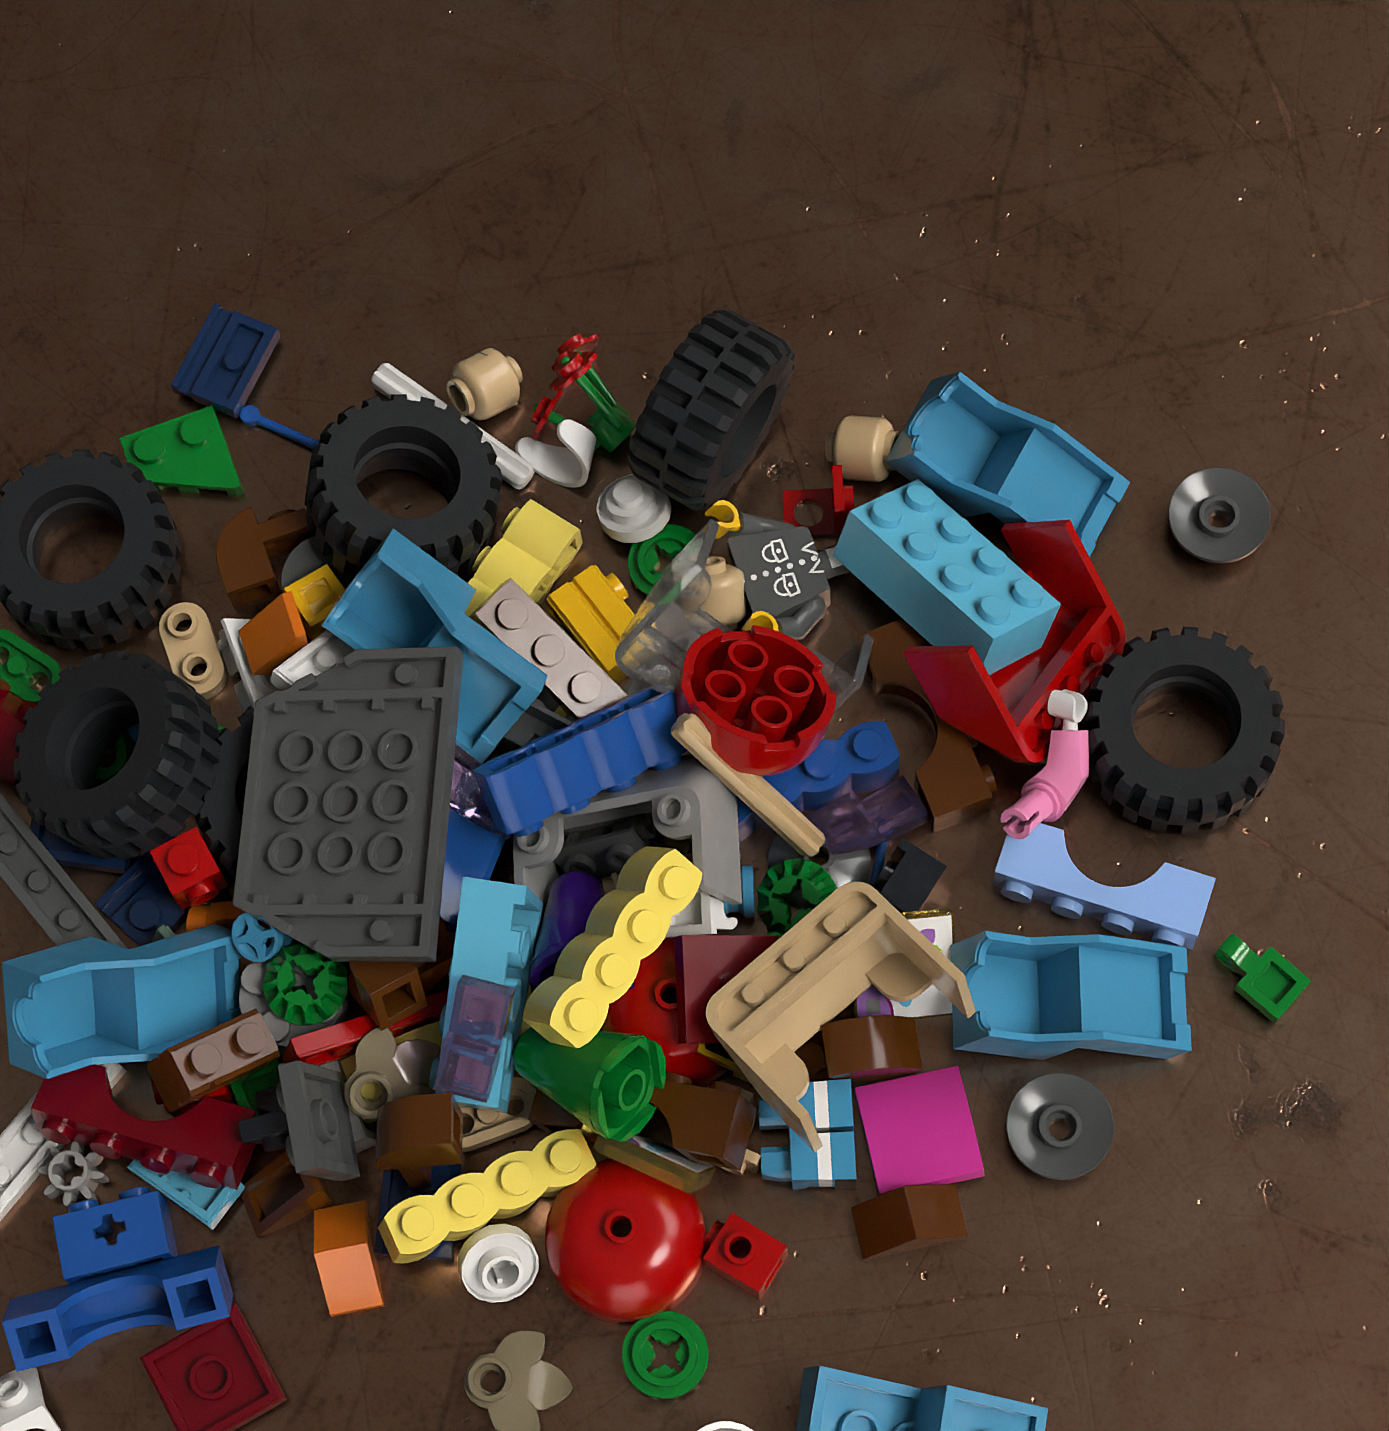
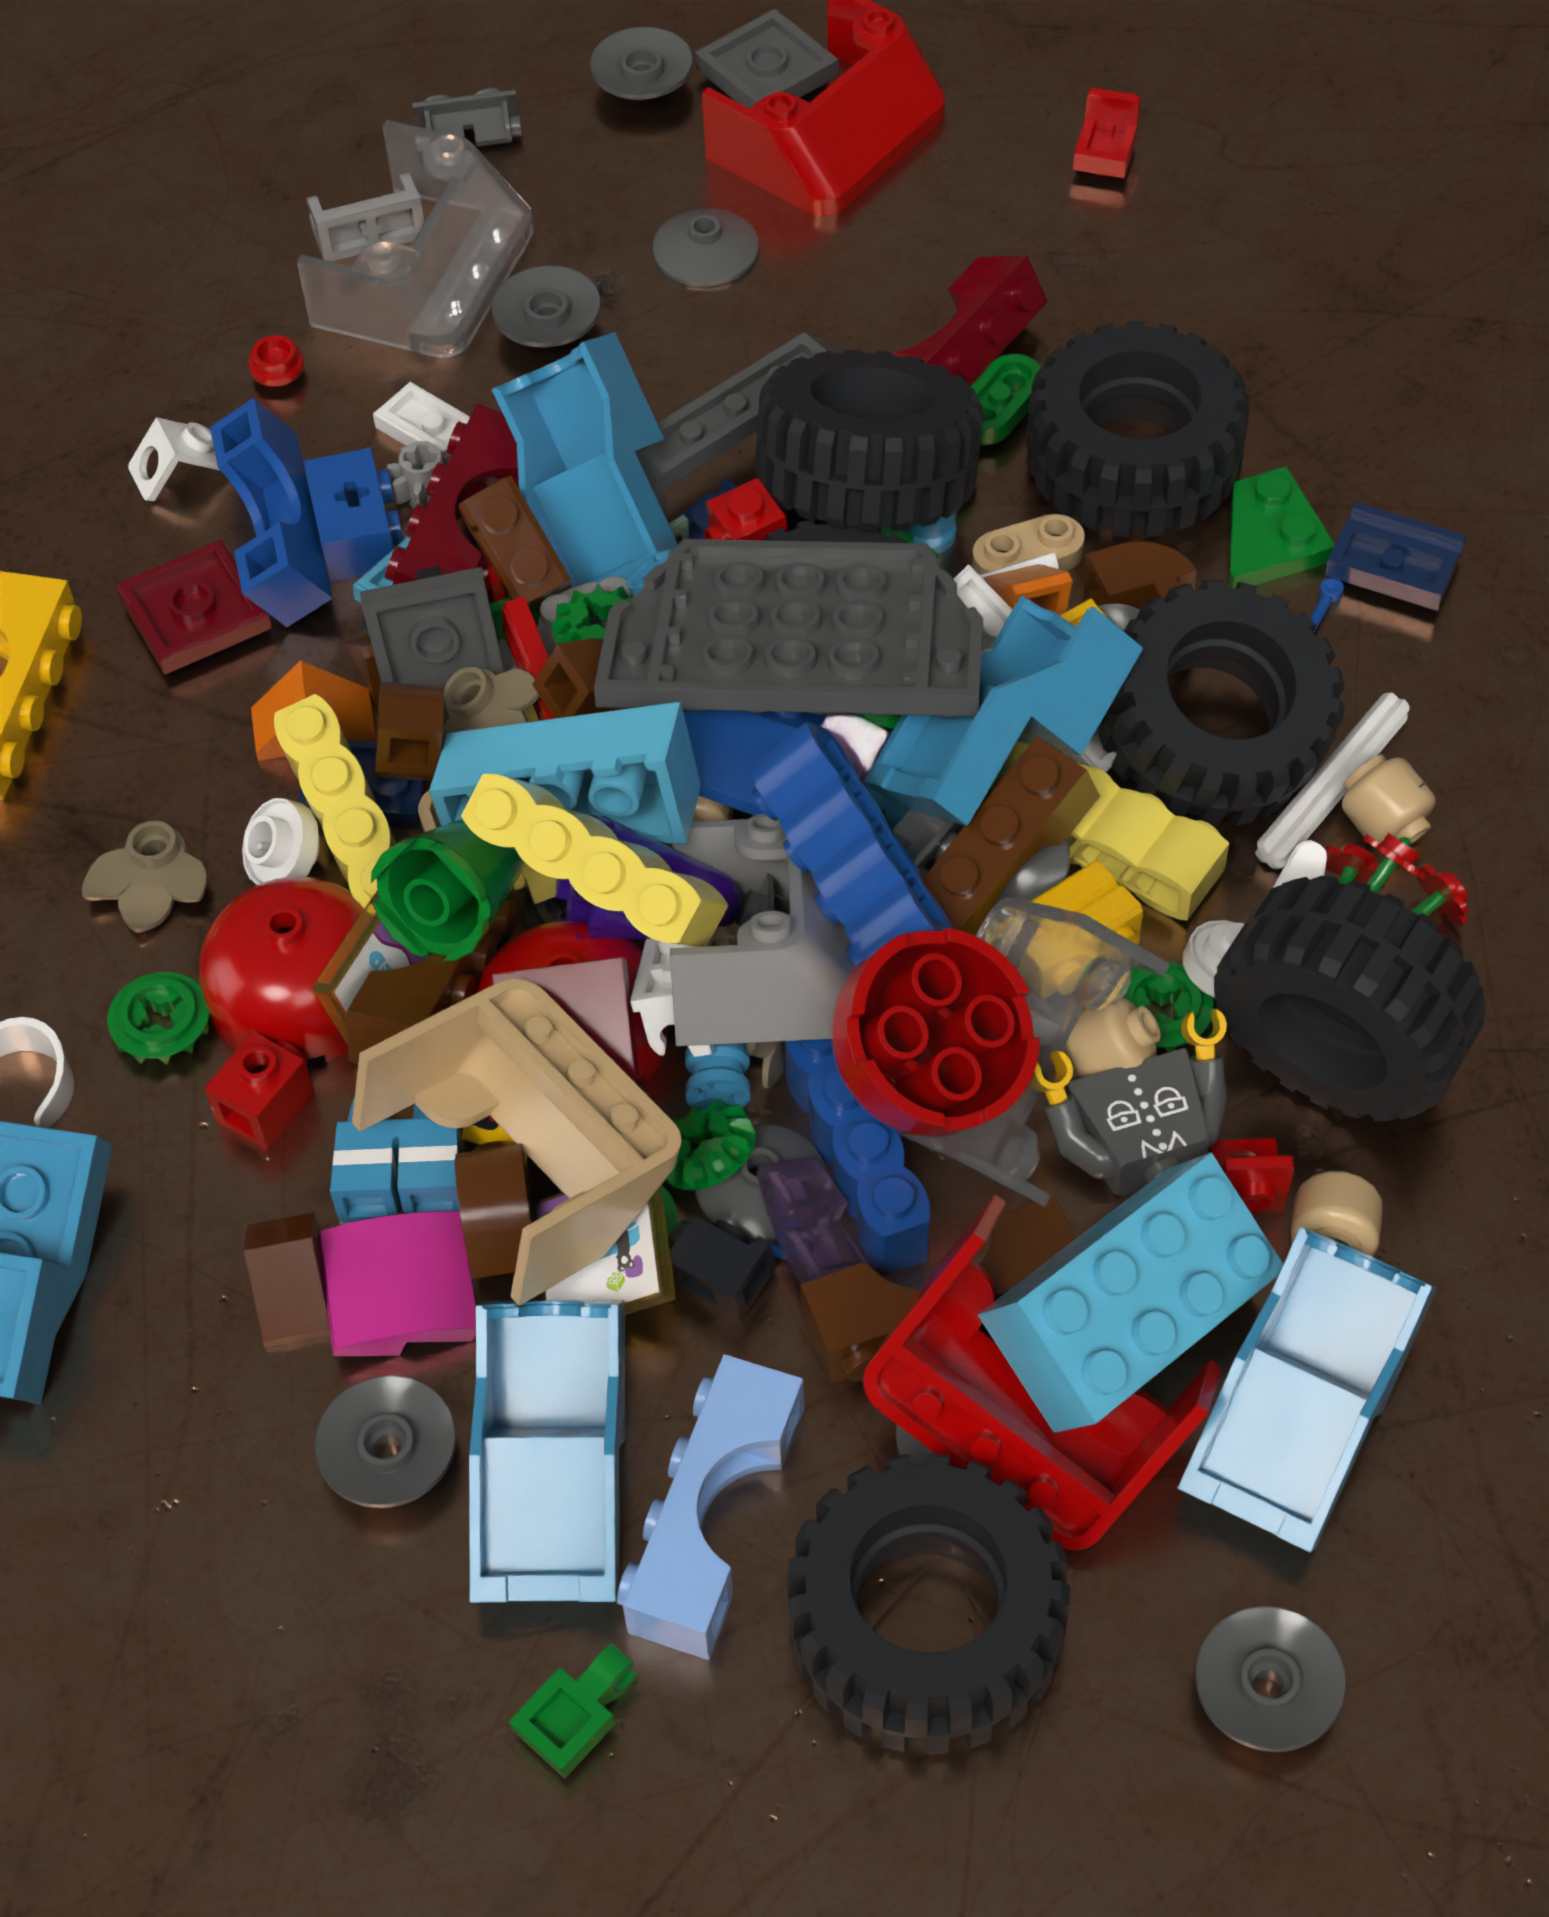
camera: 85 degrees right, 15 degrees down
clear purple slope [434,975,515,1103] -> none
tan axle [671,713,825,857] -> none
bright pink arm [1000,689,1089,839] -> none

